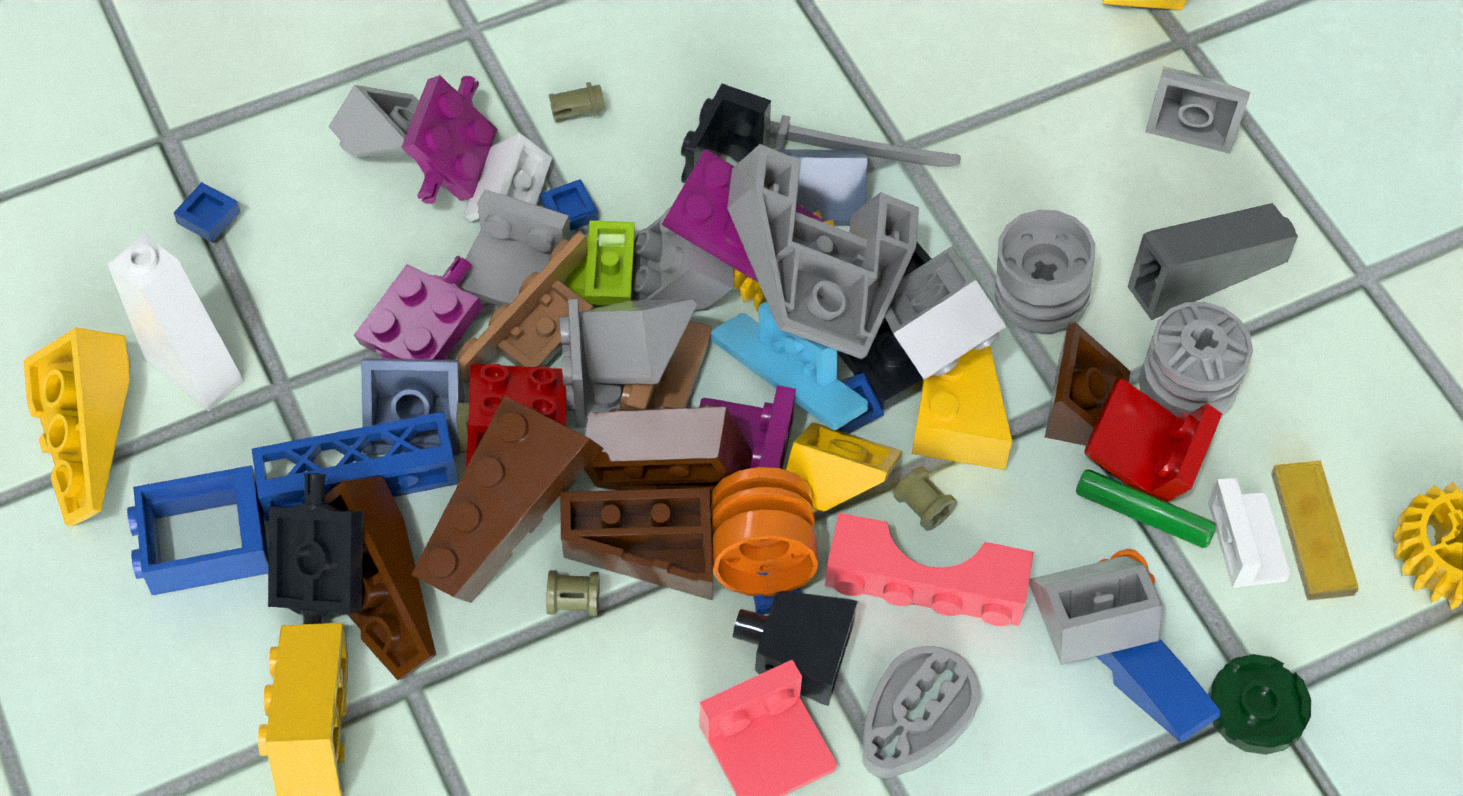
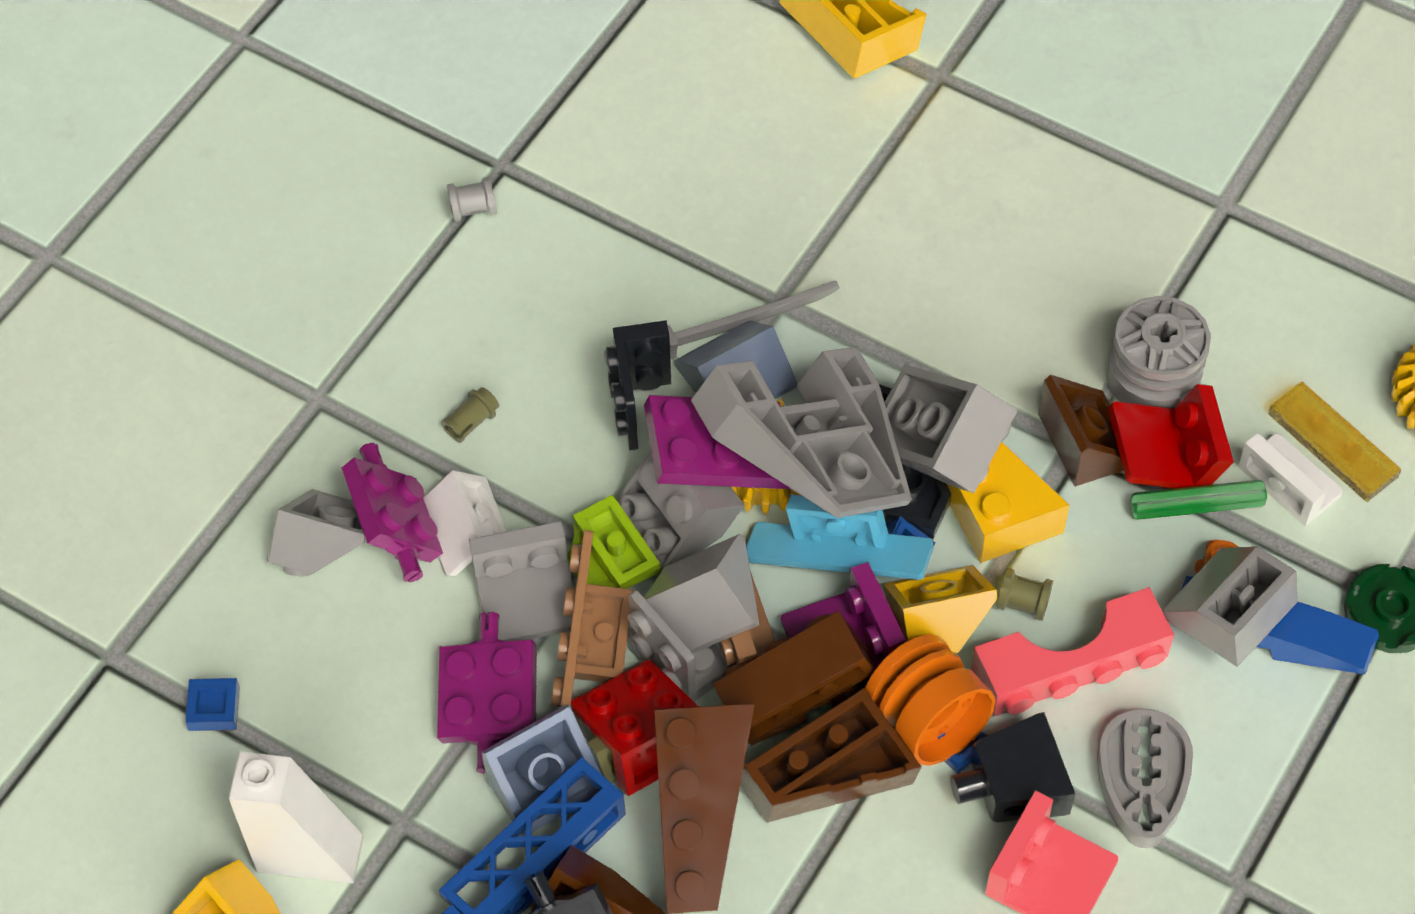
camera: 30 degrees left, 0 degrees up
blue tile [540,179,599,231] -> none
olive bush [546,570,600,616] -> none
light grey wheel [995,210,1095,333] -> none
dark grey slope [1127,203,1298,320] -> none
light grey slope [1145,66,1250,154] -> none

